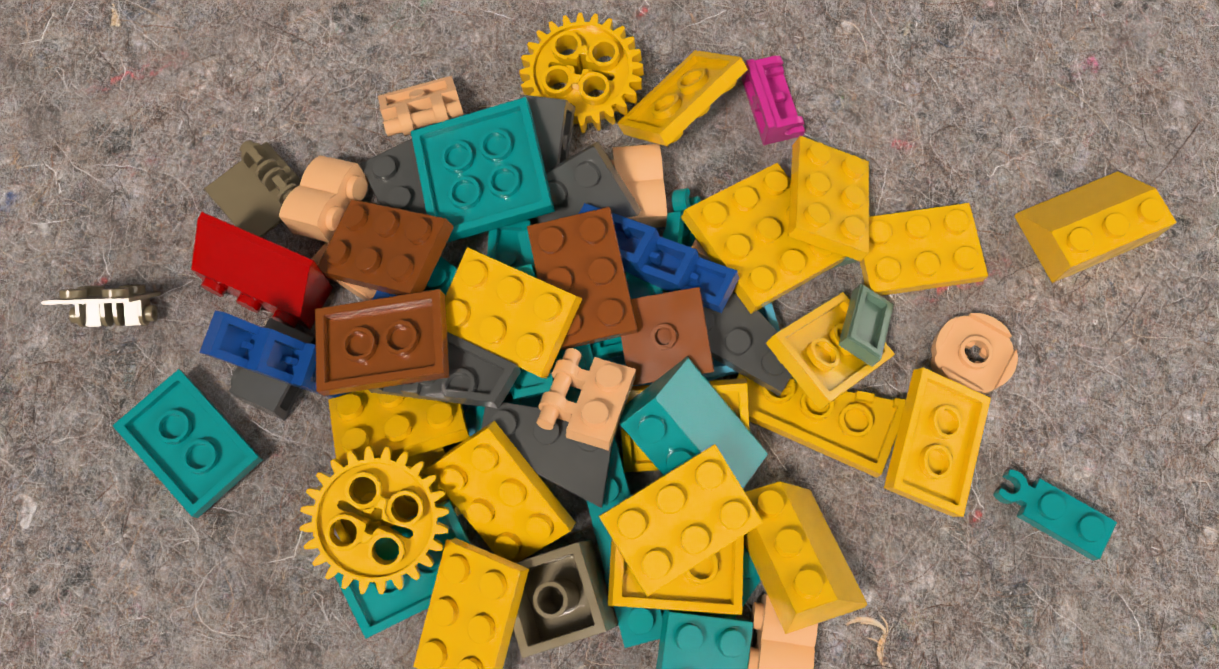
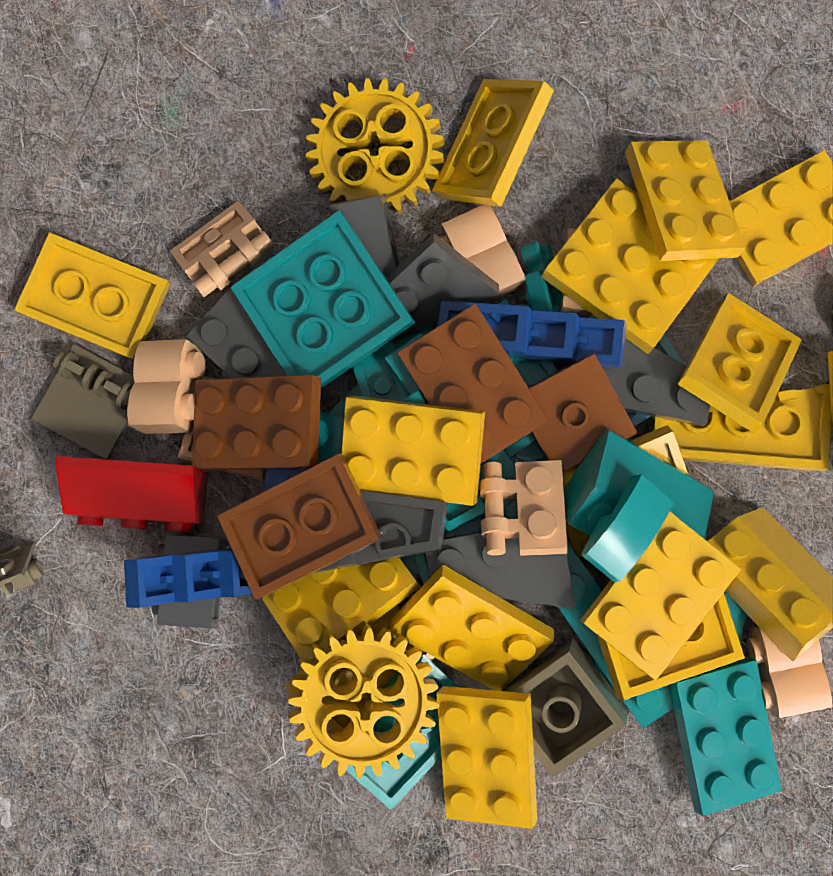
camera: 15 degrees left, 10 degrees up
teal plate [112,369,263,519] -> none
dark pink hinge [741,56,805,146] -> none
sand green tile [838,284,893,367] -> none
none -> yellow plate [14,232,171,361]
none -> teal slope [581,474,674,582]

